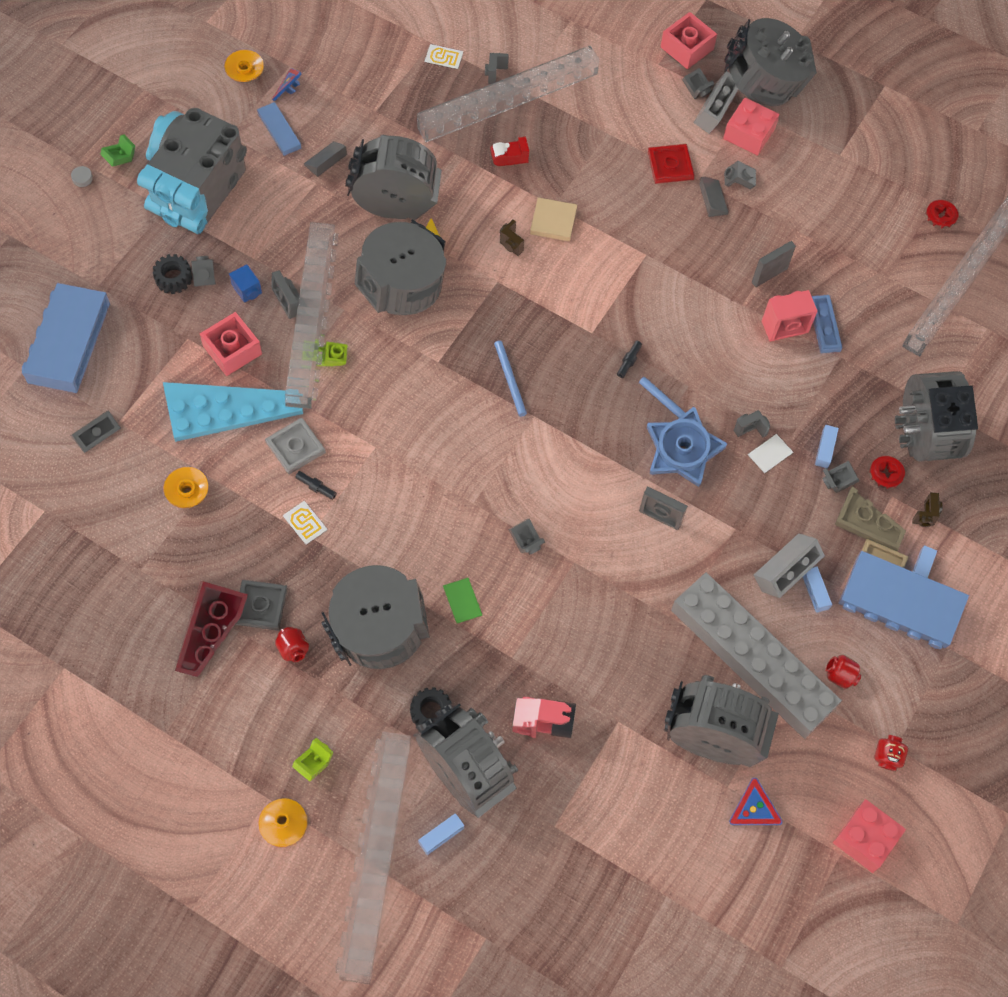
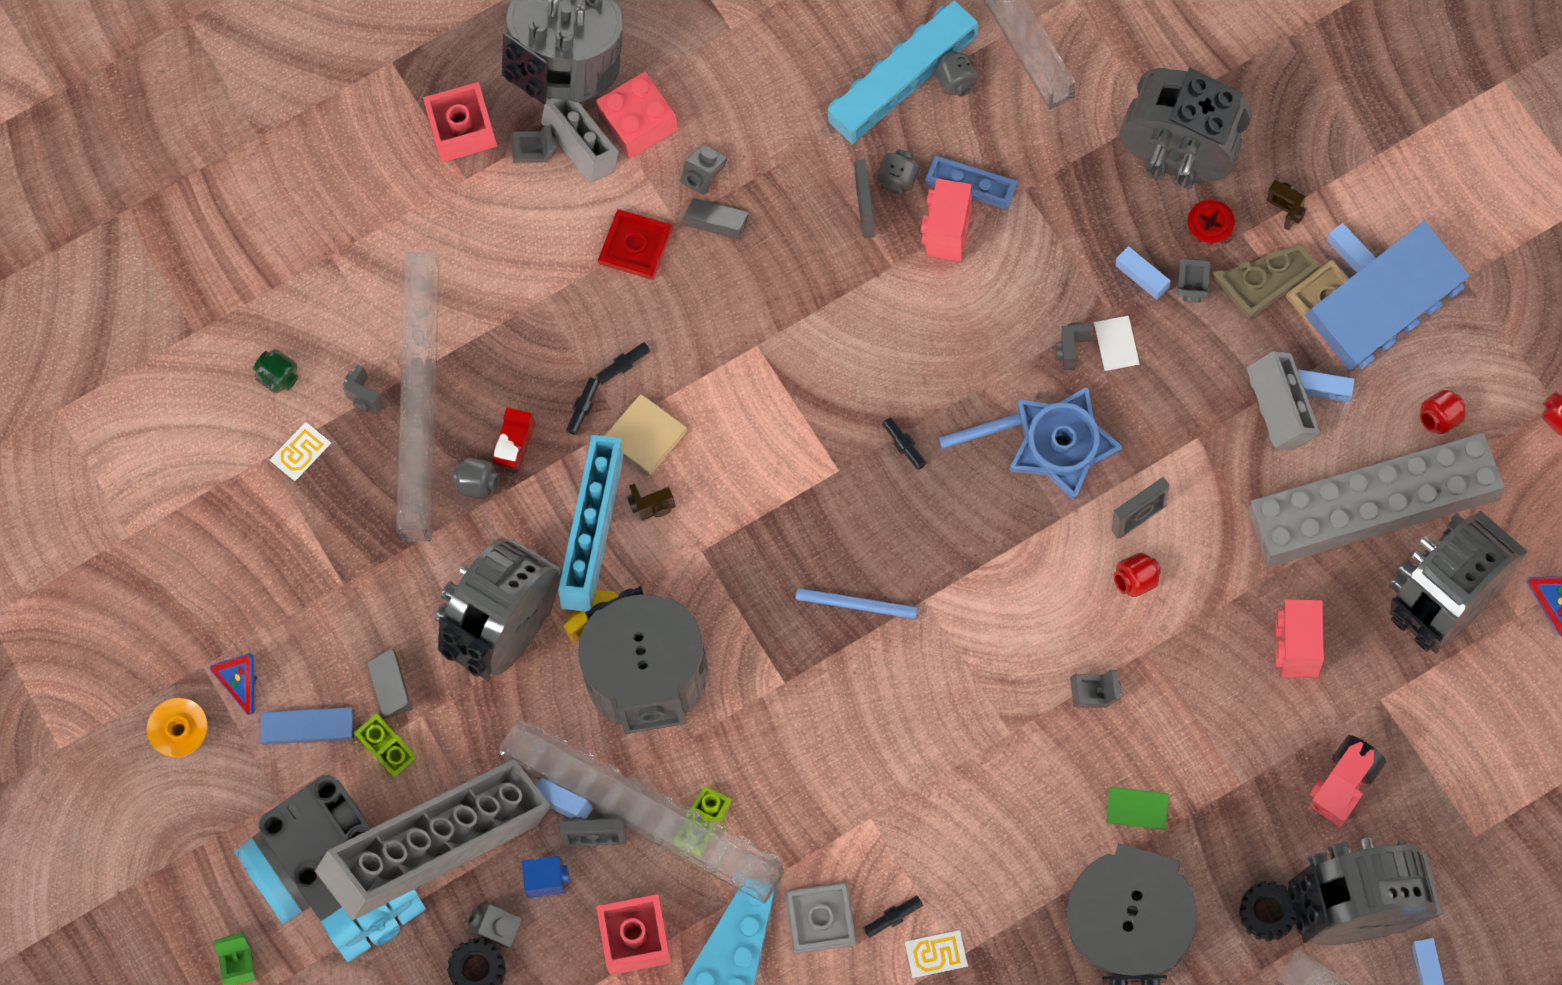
camera: 50 degrees left, 5 degrees up
none -> dark green head [253,349,299,393]
none -> light grey brick [315,759,551,921]
none -> lime slope [354,713,417,778]
none -> dark grey head [453,457,499,499]
none -> light blue piece [536,778,593,819]
none -> medium azure brick [558,435,624,612]
none -> black bar [566,377,600,435]
none -> black bar [595,342,650,385]
none -> medium azure brick [827,0,978,145]
none -> dark grey head [877,149,919,195]
none -> dark grey head [935,52,978,97]
none -> red head [1113,552,1161,597]
none -> coral brick [1274,600,1324,678]

